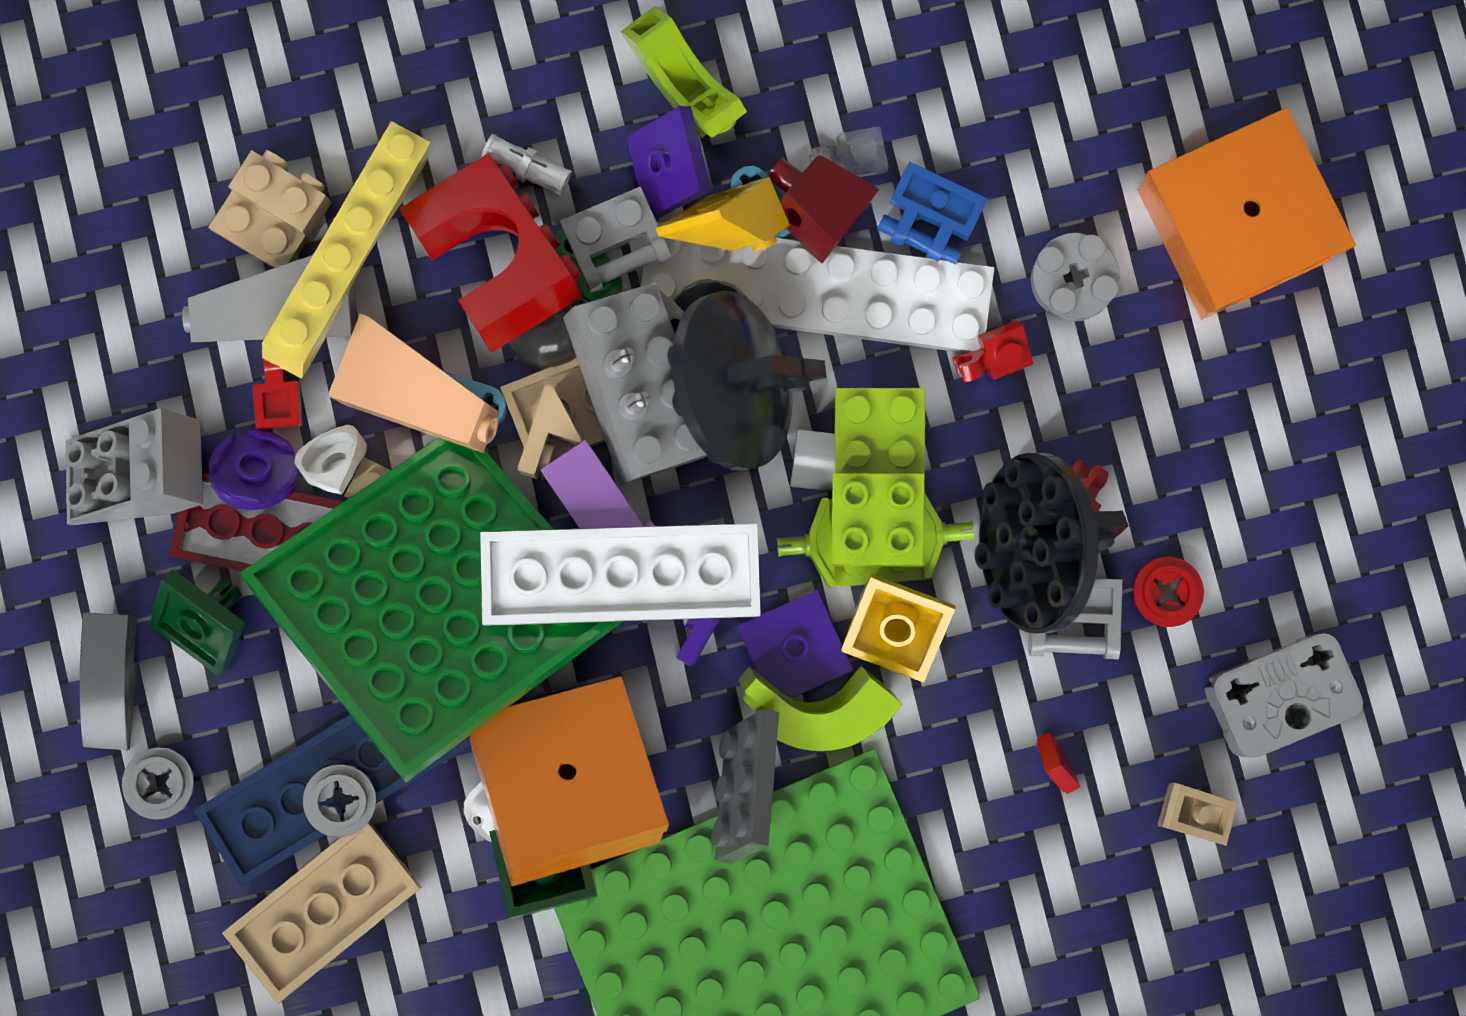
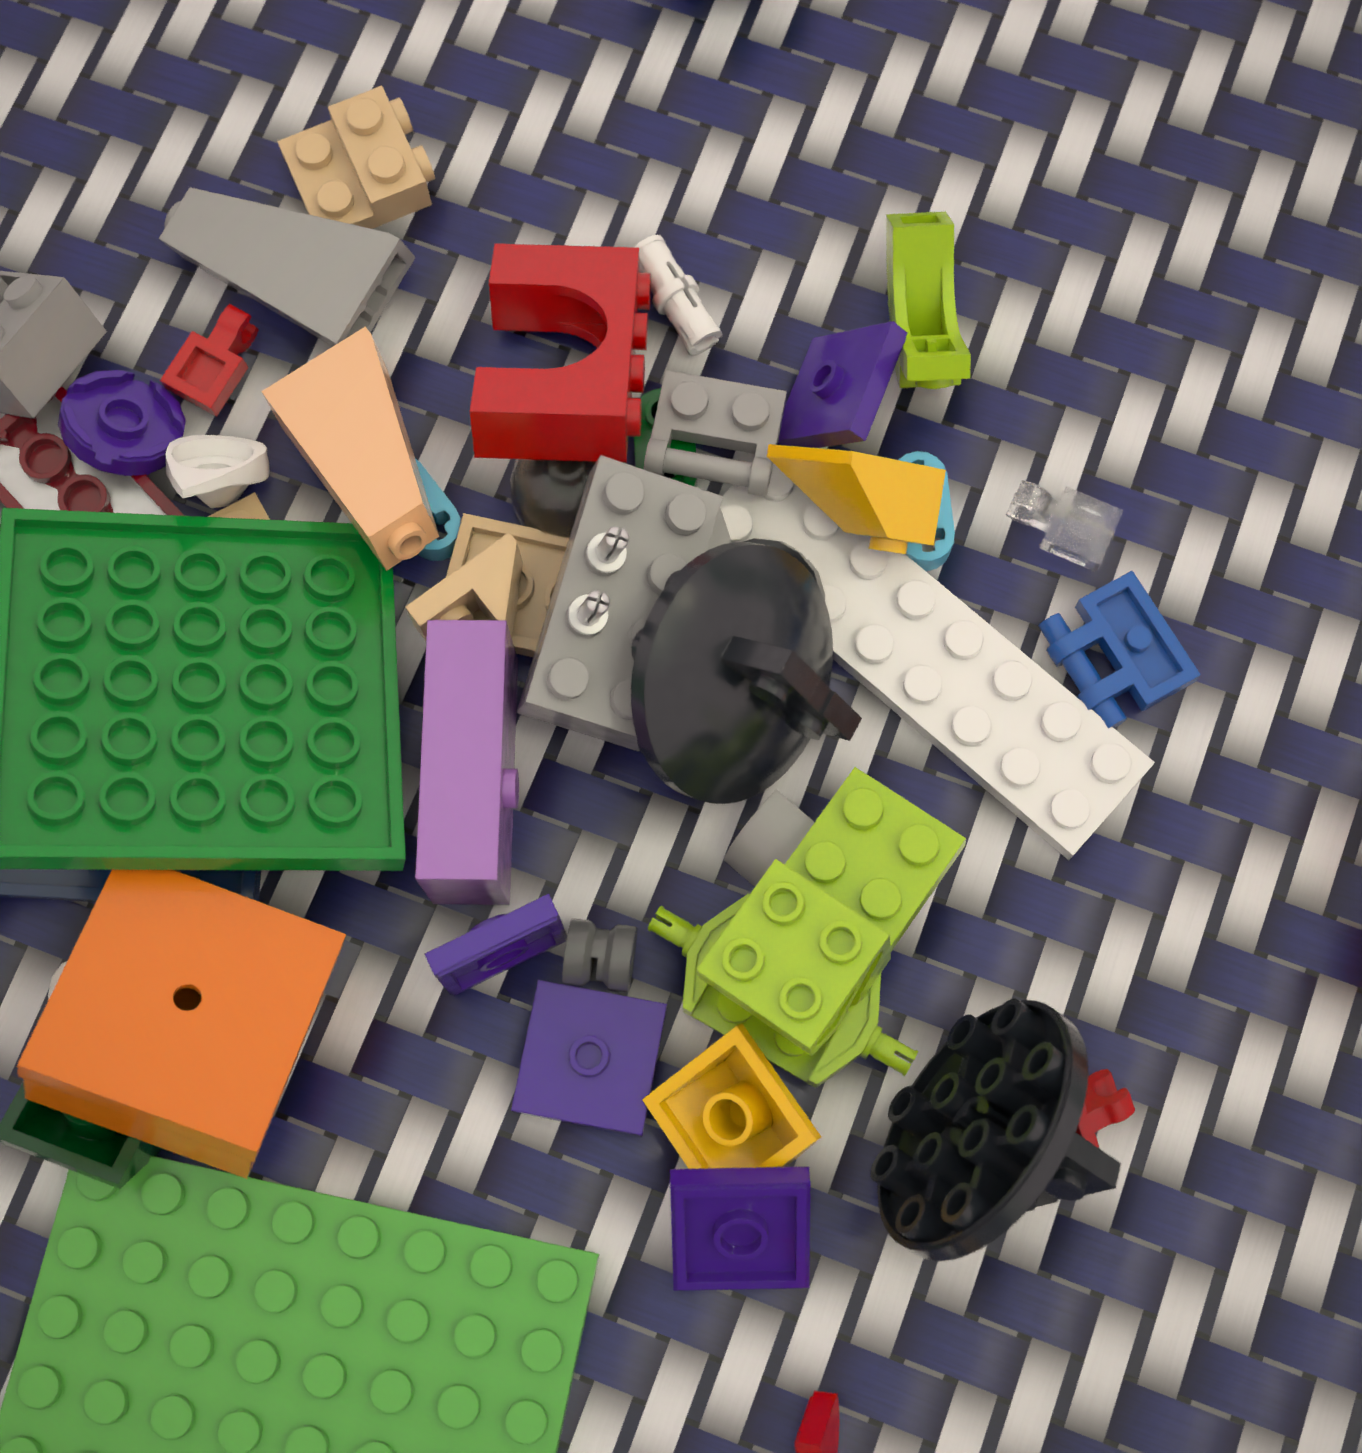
camera: 45 degrees right, 10 degrees down
light yellow arch [262,121,431,379] -> none
white plate [480,524,760,625] -> none
dark grey plate [711,709,779,864] -> none
lime arch [738,666,903,751] -> none
dark red torso [767,156,879,264] -> none
red plate [952,320,1034,382] -> none
light grey plate [1028,578,1122,660] -> none
light grey plate [1031,233,1120,322] -> none
red gear [1132,557,1204,627] -> none
none -> dark grey wheel [562,918,637,992]
none -> dark purple plate [670,1166,811,1291]

